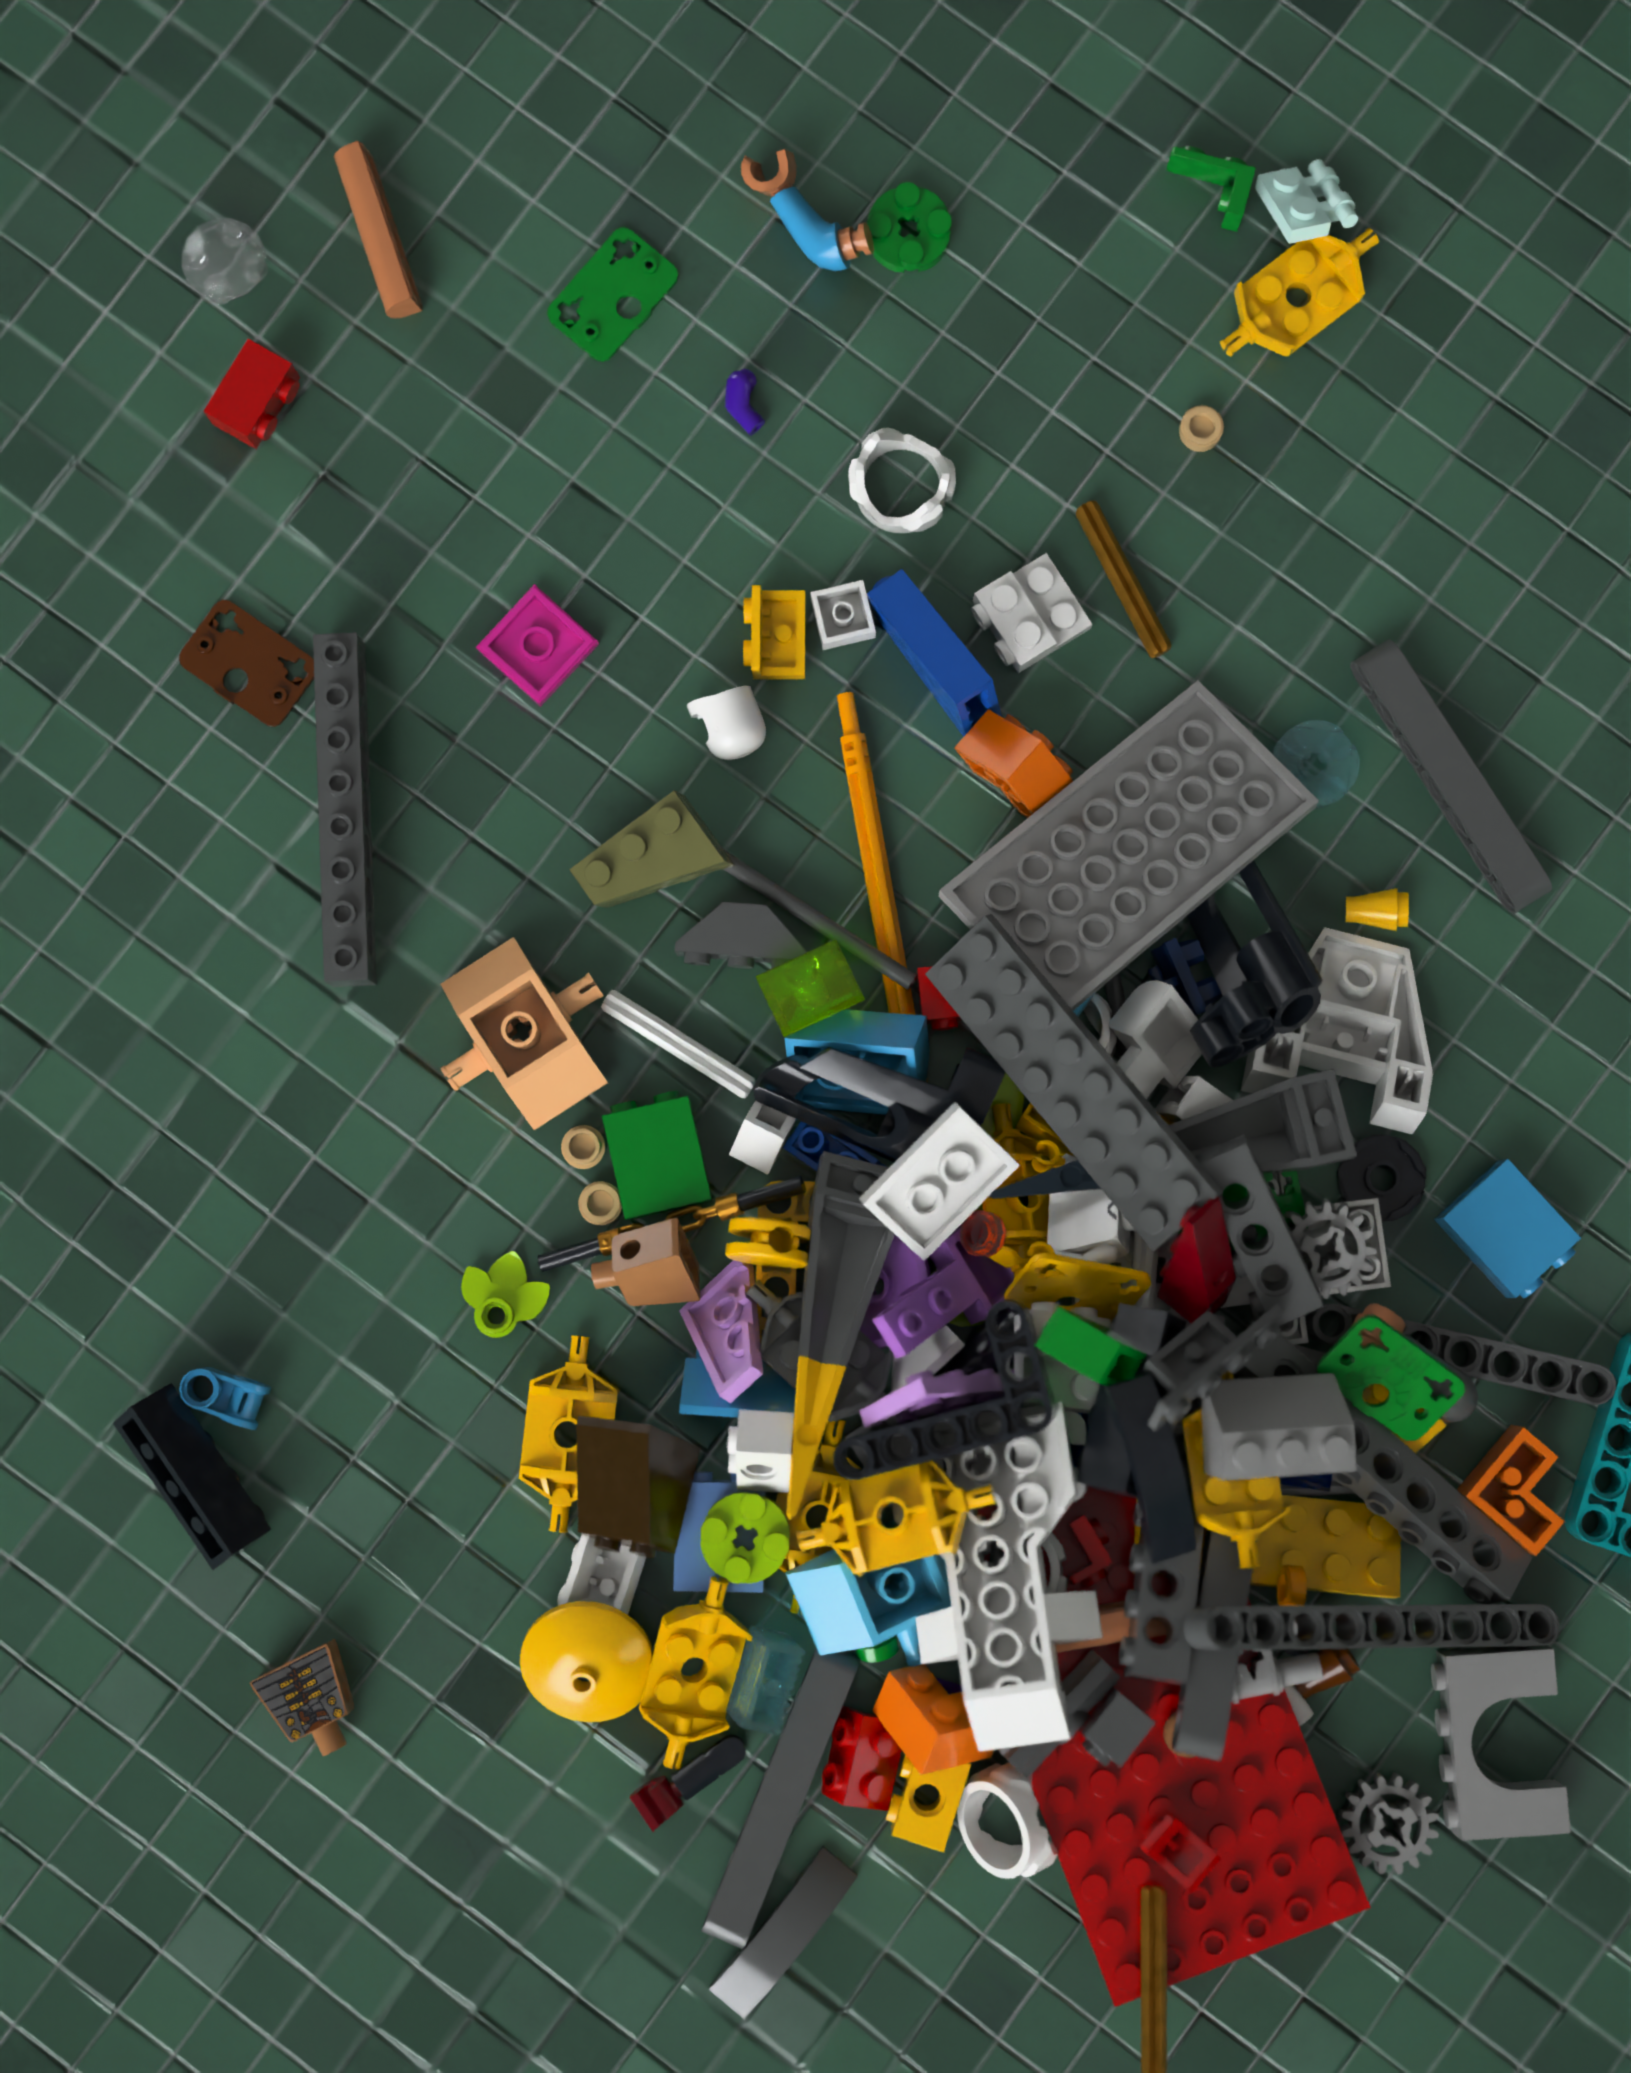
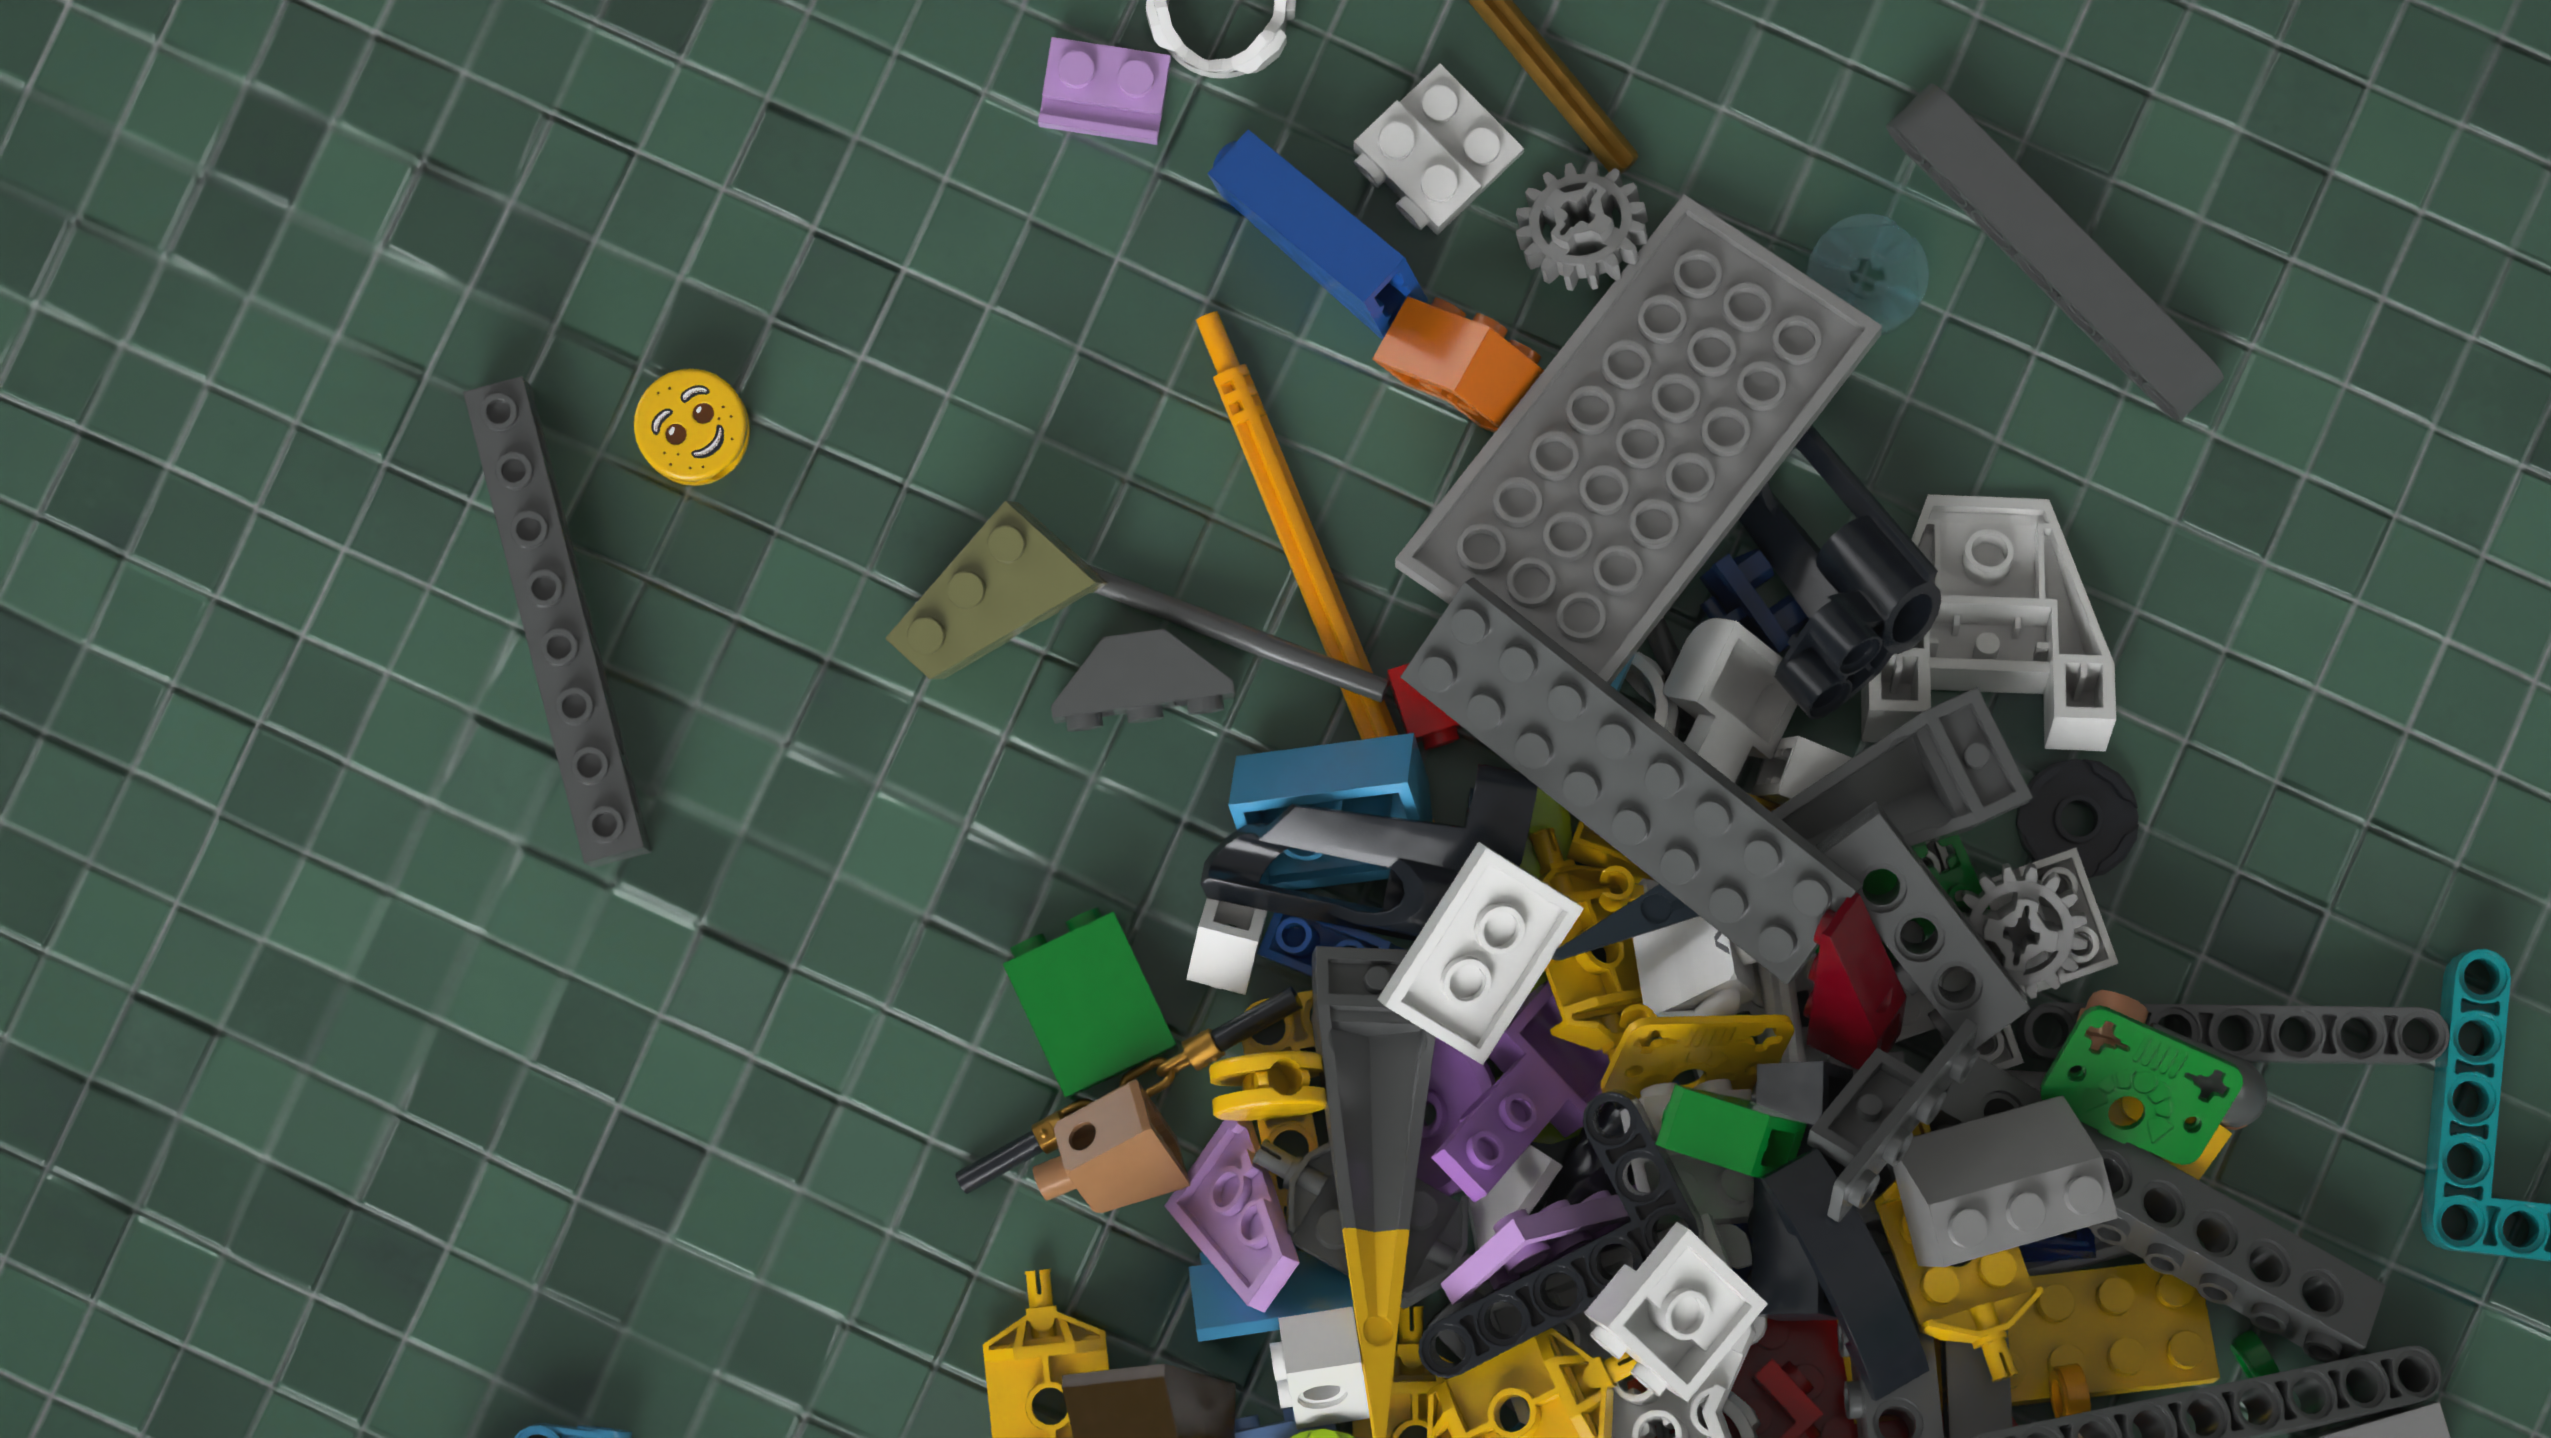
camera: 15 degrees left, 0 degrees up
reddish brown axle [179,600,314,727] -> none
red brick [203,339,300,450] -> none
light nougat slope [440,937,608,1131] -> none
lime plate [461,1251,550,1338] -> none
dark pink tile [476,584,599,707] -> none
tan plate [561,1125,606,1169] -> none
tan tile [578,1181,623,1226] -> none
white axle [601,990,756,1098] -> none
white helmet [687,685,766,760] -> none
yellow bracket [743,585,806,679] -> none
clear neon green slope [755,939,865,1037] -> none
white piece [810,580,876,650] -> none
clear red tile [960,1210,1006,1257] -> none
yellow cone [1346,888,1409,931] -> none
dark azure brick [1434,1159,1581,1299] -> none
orange brick [1457,1425,1565,1556] -> none
none -> yellow head [634,369,750,486]
none -> lavender plate [1038,37,1171,145]
none -> light grey gear [1516,162,1648,291]
none -> white plate [1584,1222,1768,1402]
none -> green tile [2230,1329,2280,1379]

